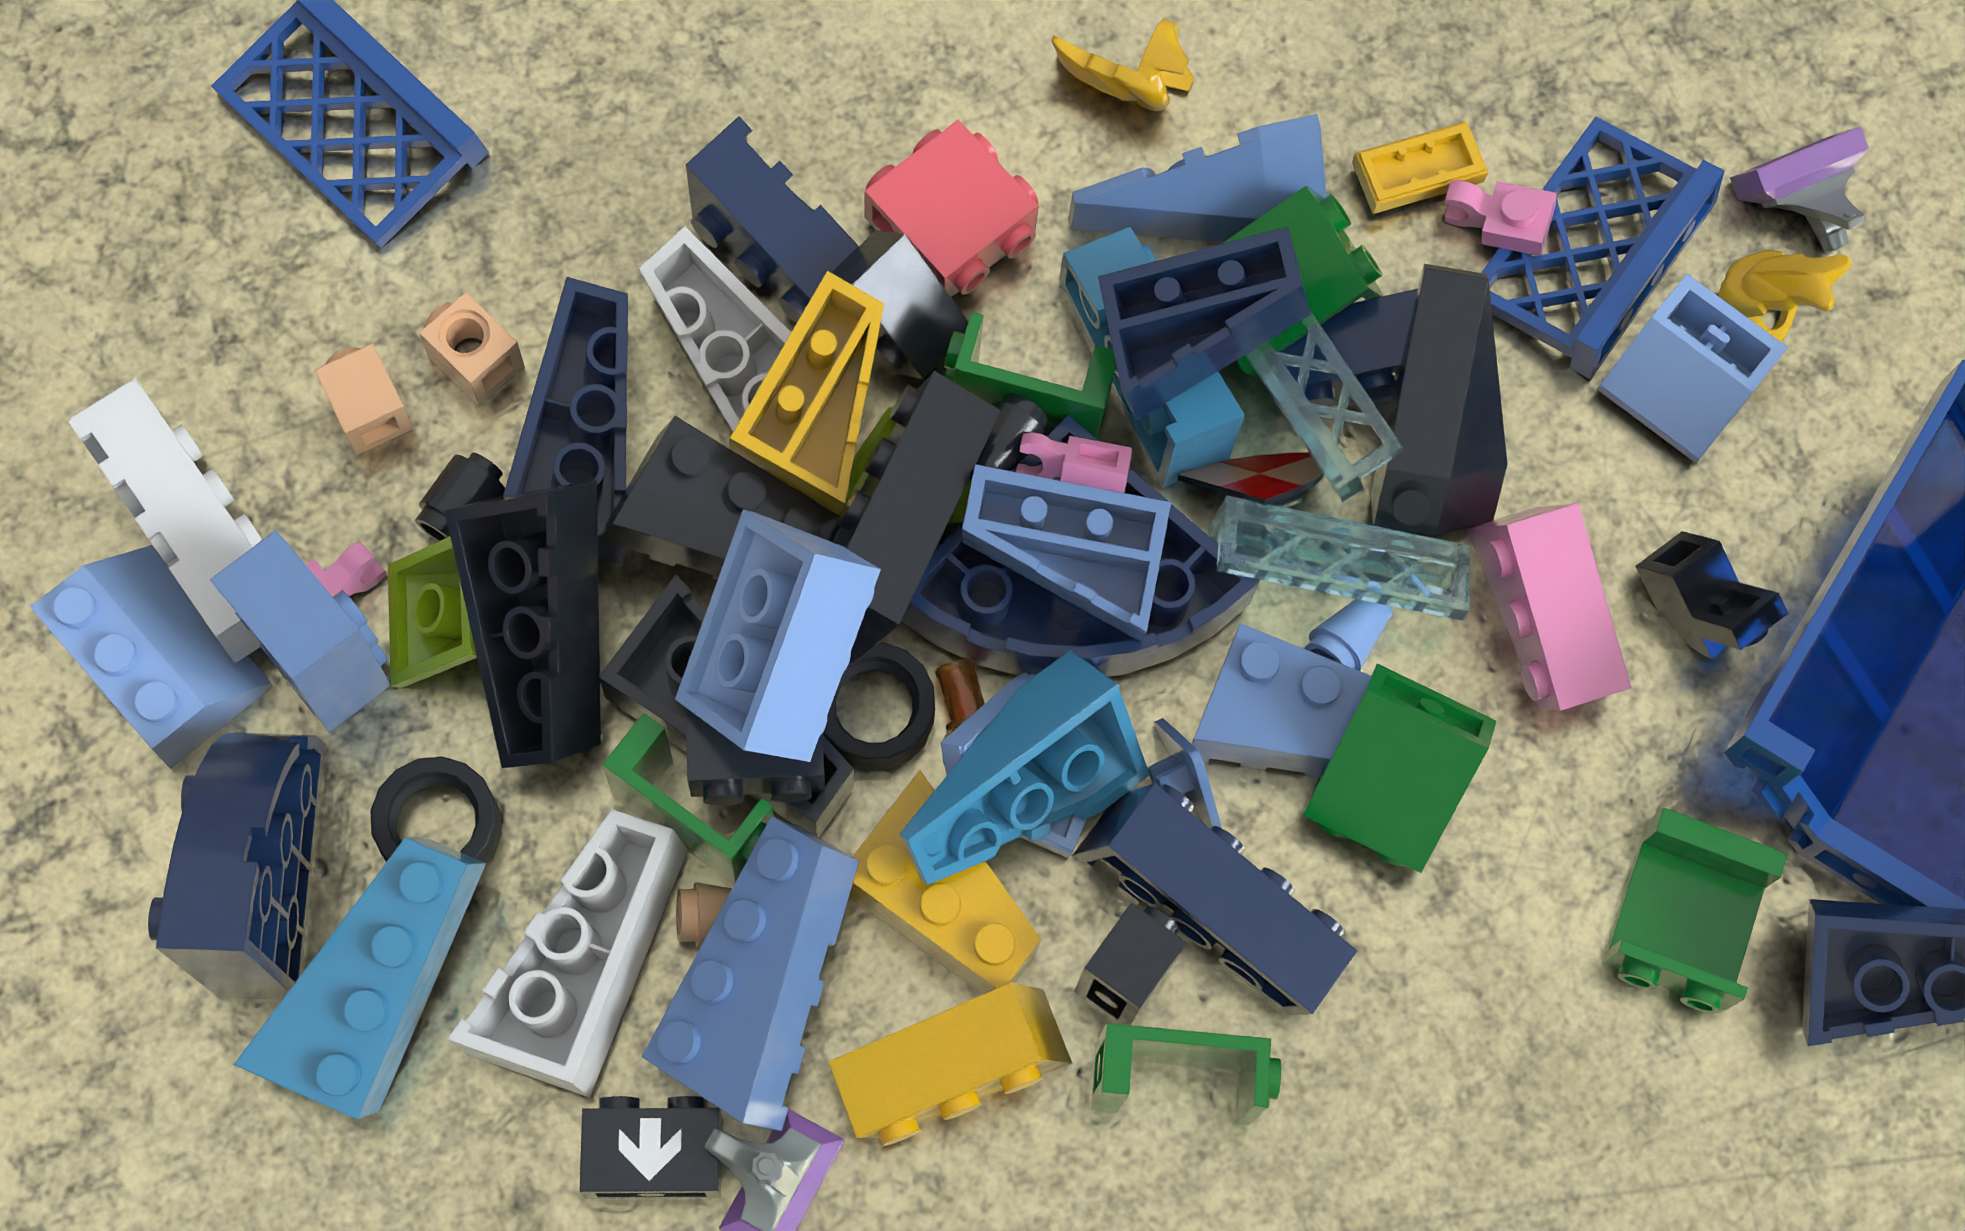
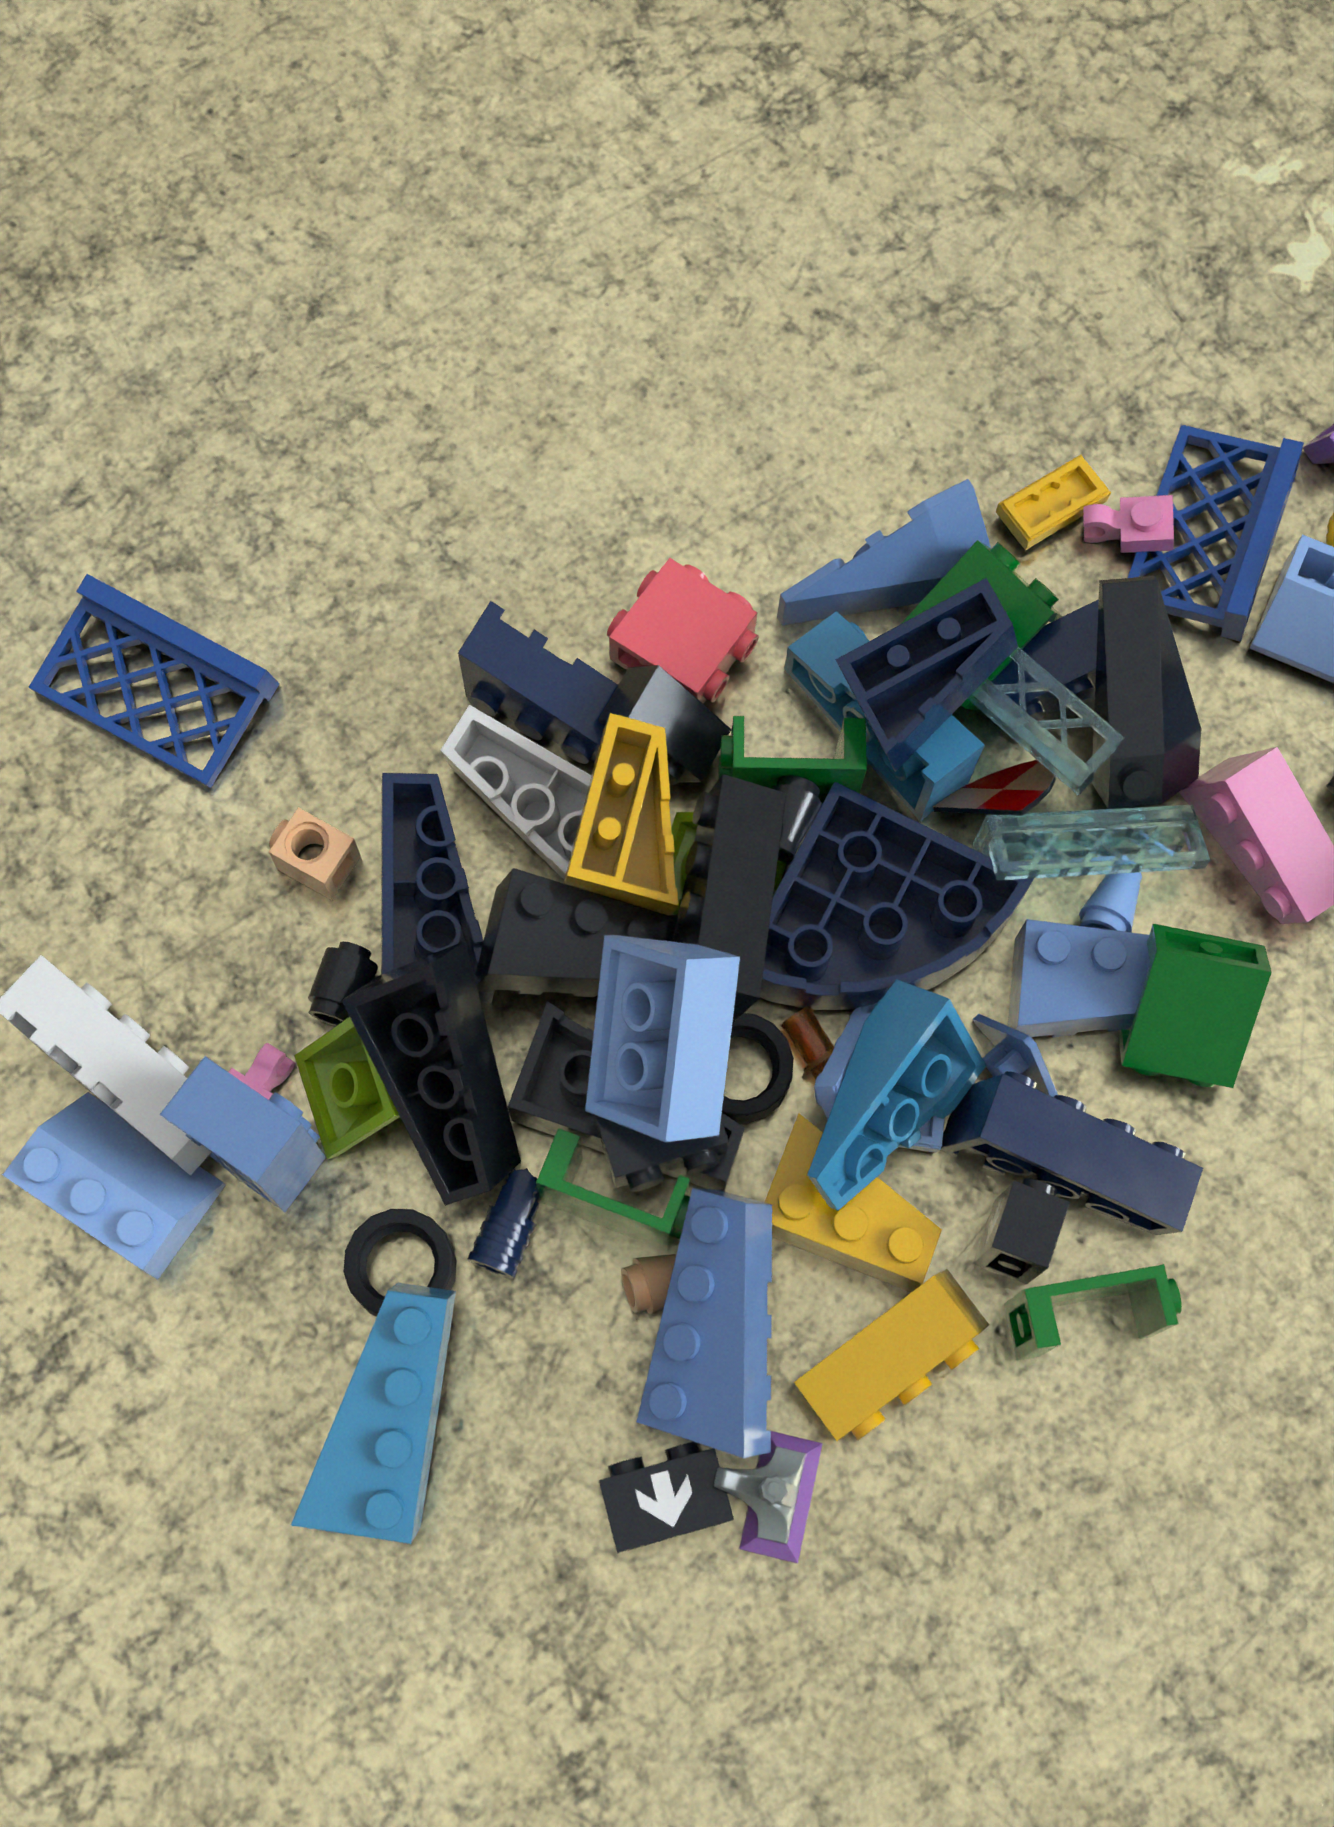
camera: 10 degrees left, 0 degrees up
dark blue brick [148,732,325,1000] -> none
light nougat brick [314,343,413,456] -> none
white wedge [447,809,687,1098] -> none
medium blue wedge [962,464,1171,642] -> none
bright pink plate [1016,433,1132,493] -> none
yellow hair [1051,18,1195,112] -> none
none -> dark blue hinge [467,1168,540,1279]

